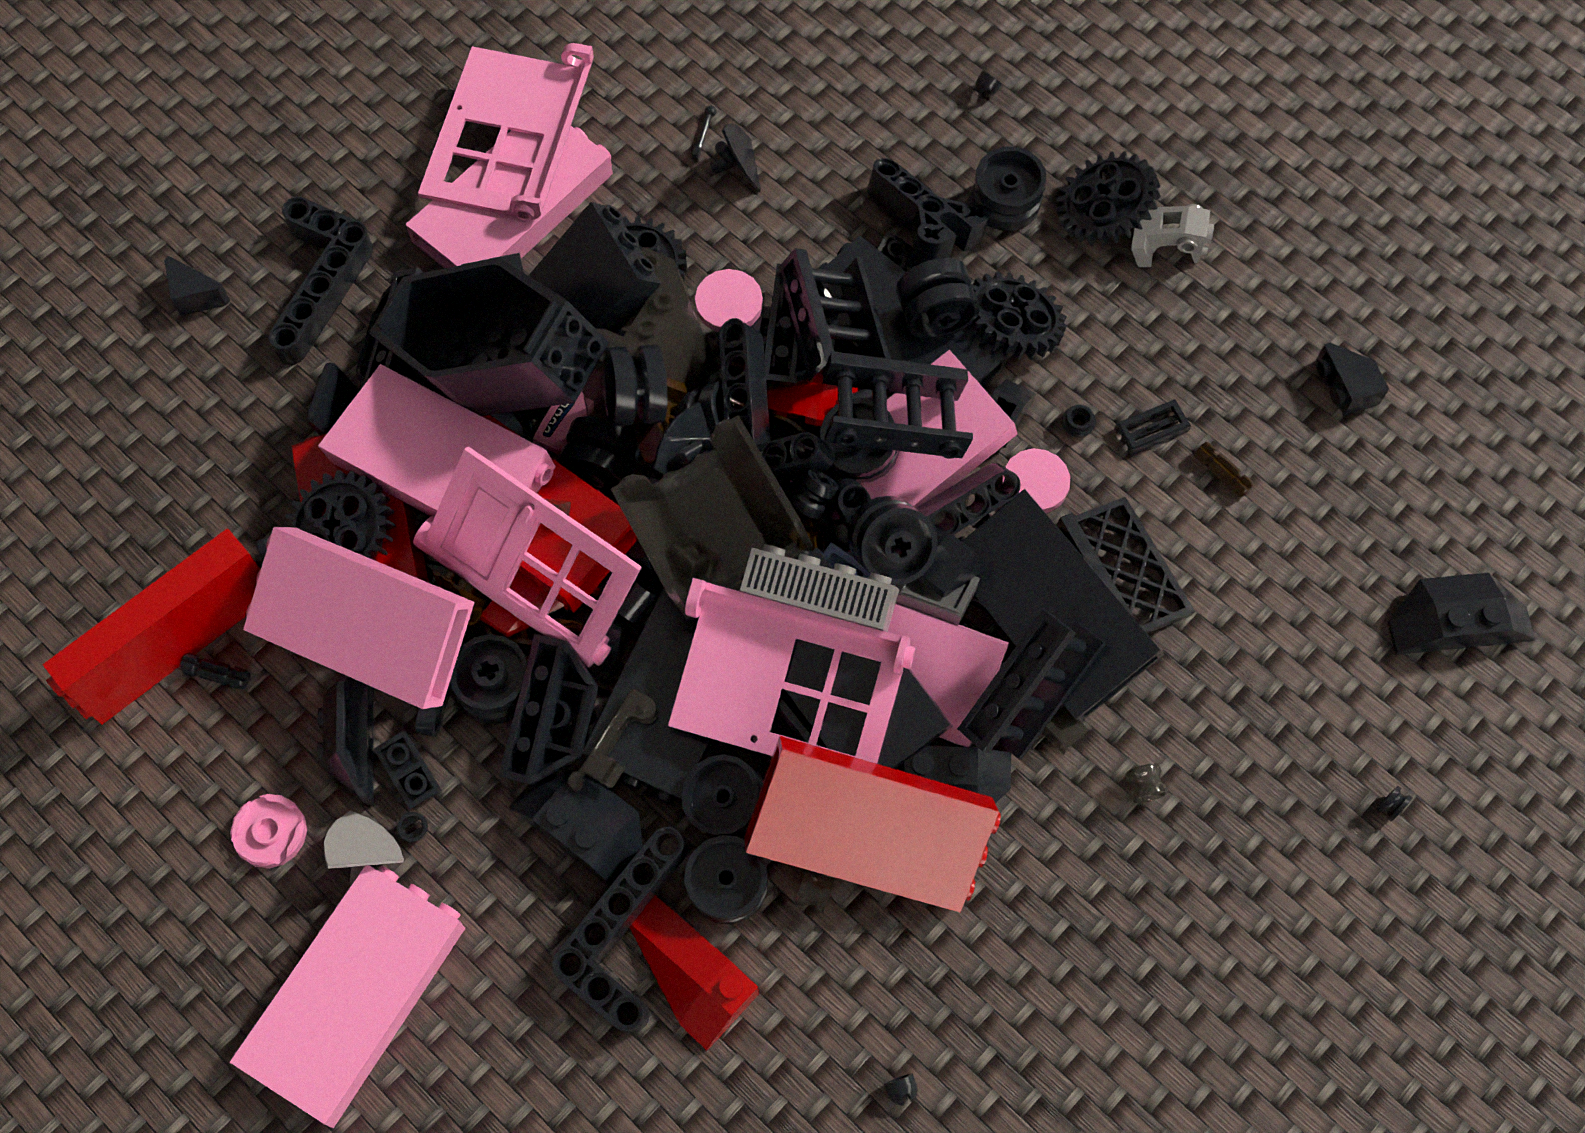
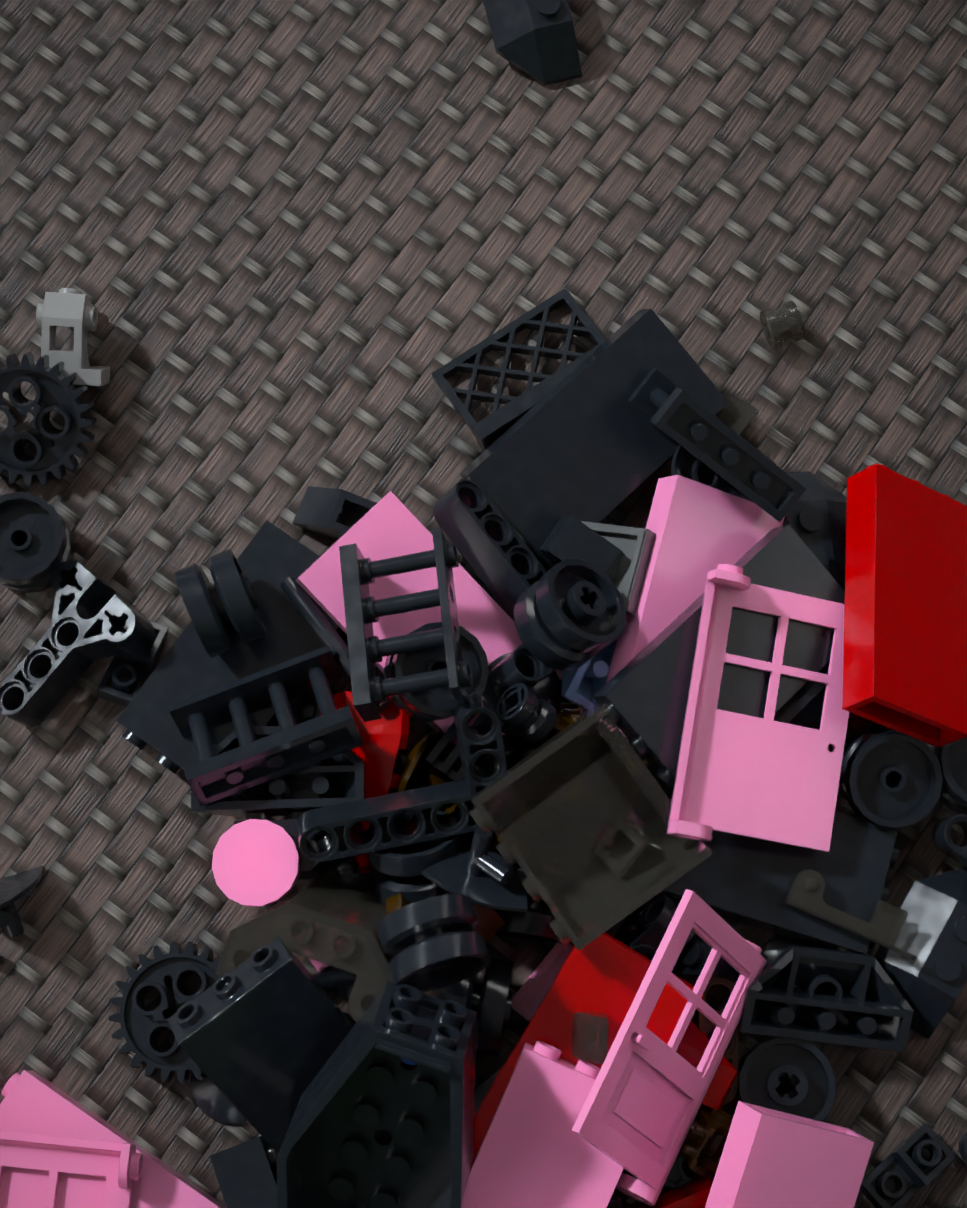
camera: 90 degrees left, 10 degrees up
light grey brick [740,544,899,632] -> none
black gear [968,271,1067,360] -> none
bright pink tile [1002,448,1070,513] -> none
black plate [1062,405,1096,438] -> none
black tile [1114,399,1191,456] -> none
dark brown axle [1194,442,1254,497] -> none
black slope [1315,342,1389,416] -> none
black bush [1376,785,1413,822] -> none

